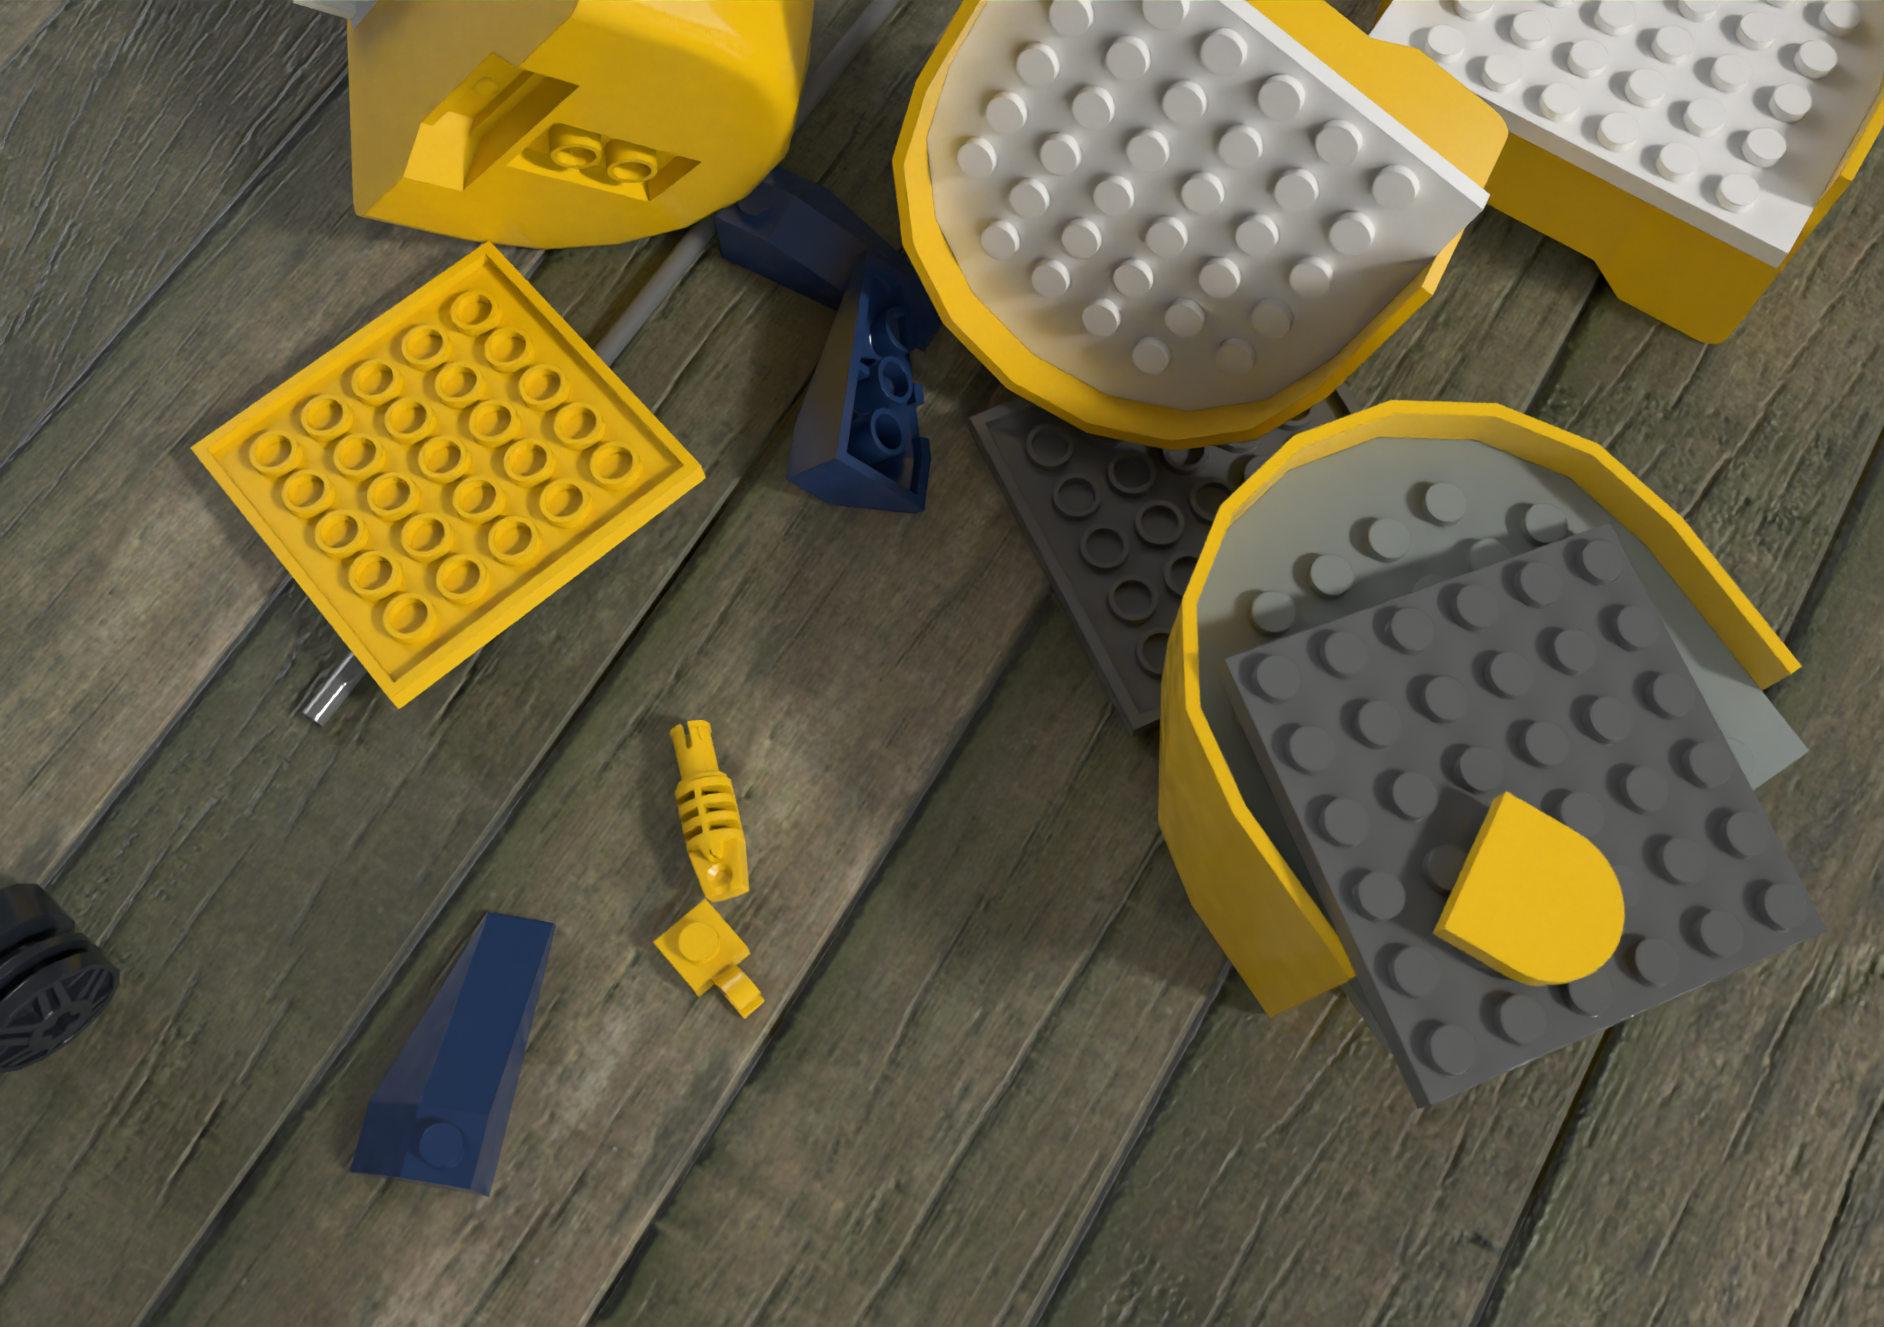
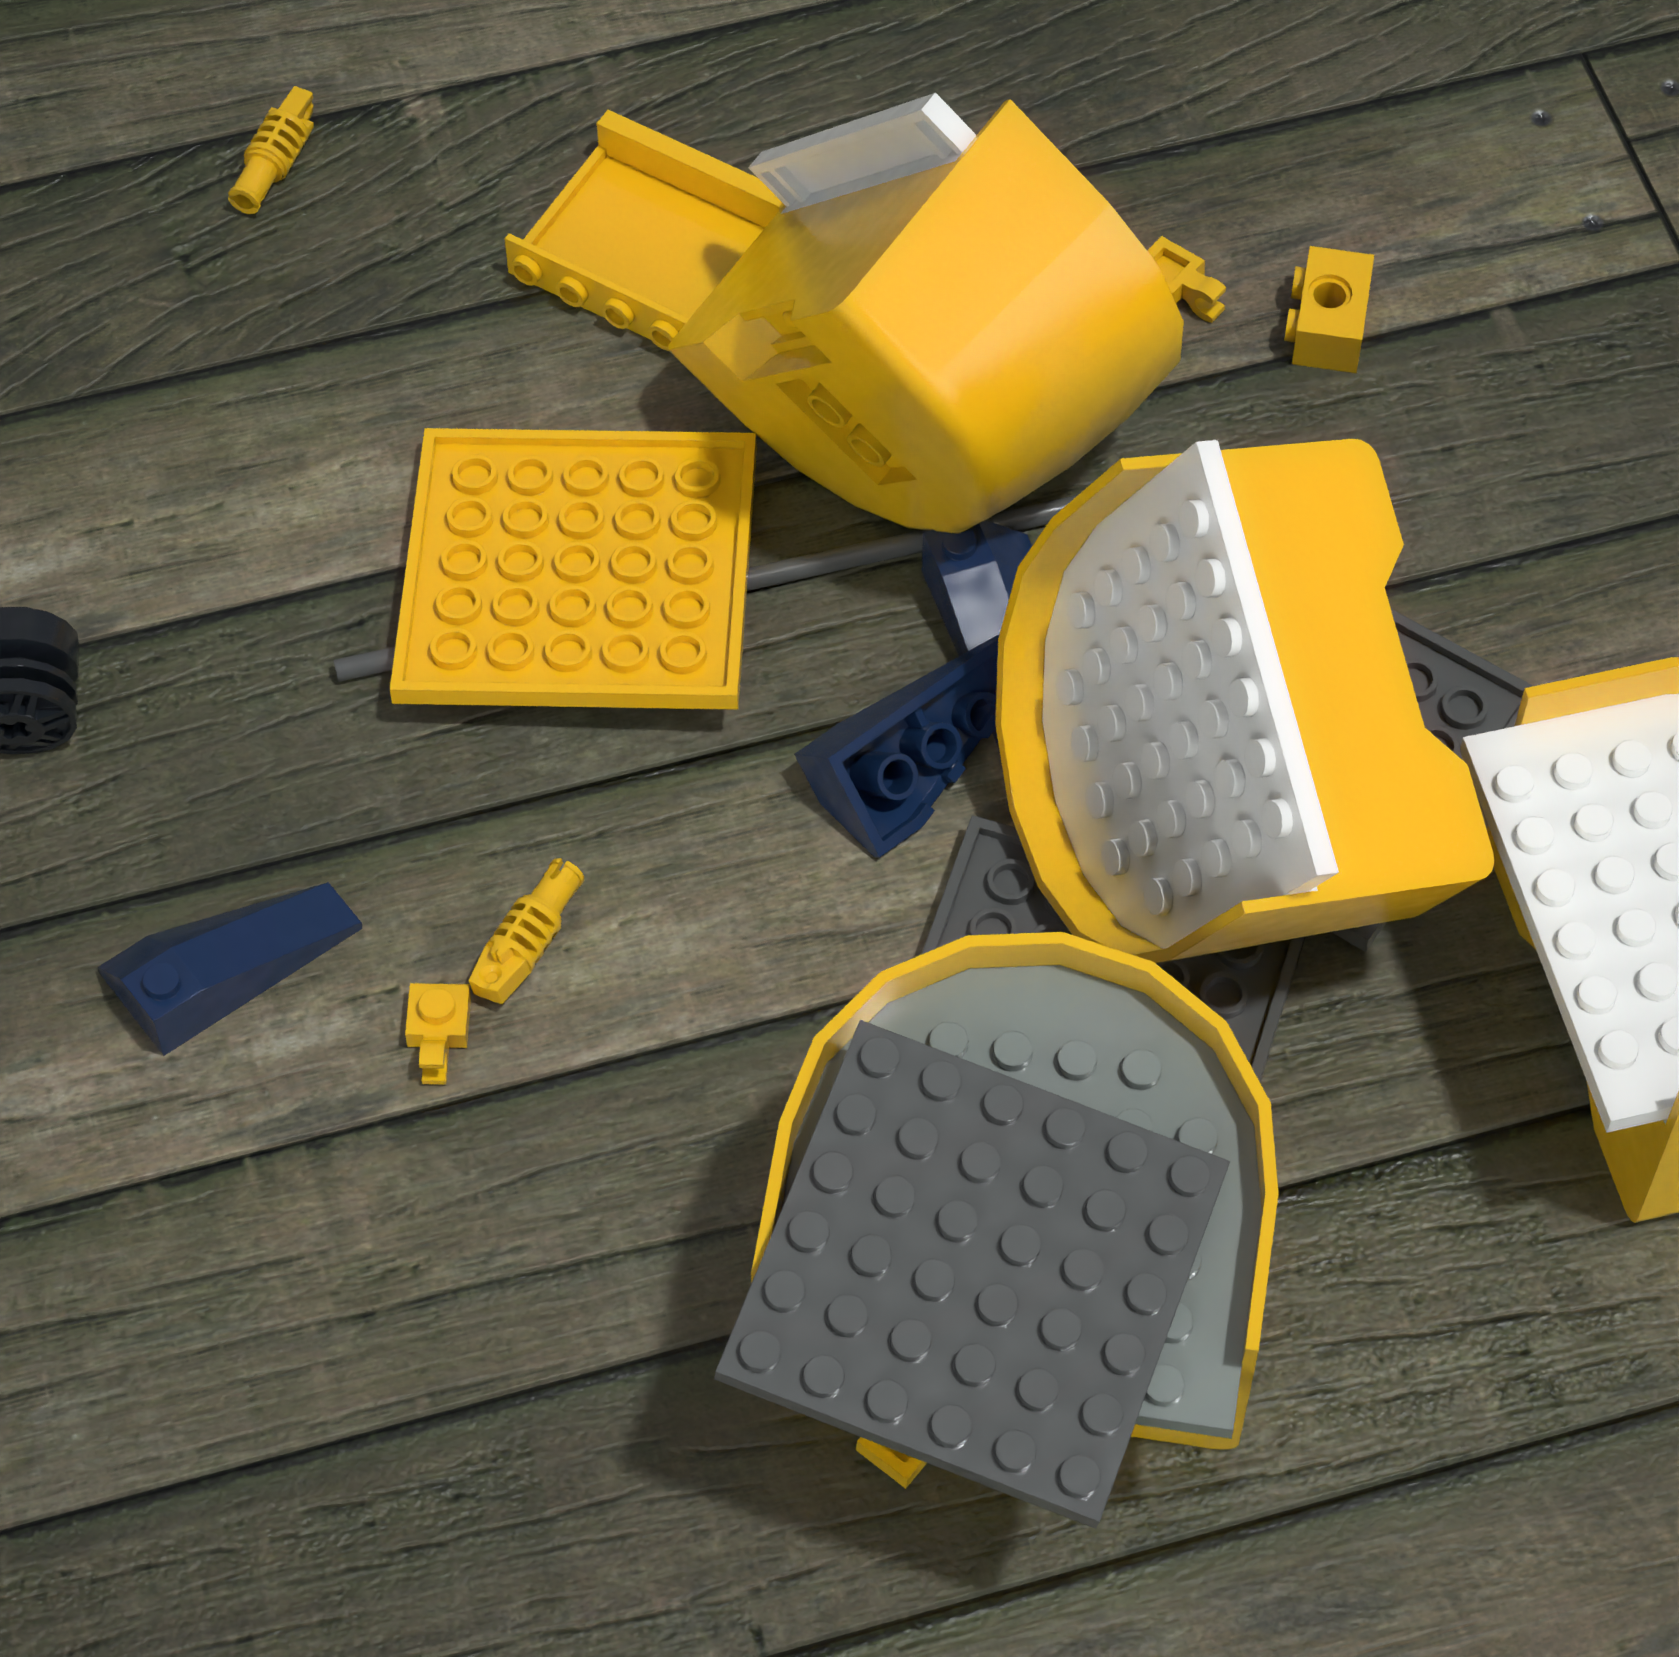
camera: 45 degrees right, 10 degrees down
yellow tile [1433,791,1625,986] -> none
none -> yellow panel [504,110,784,351]

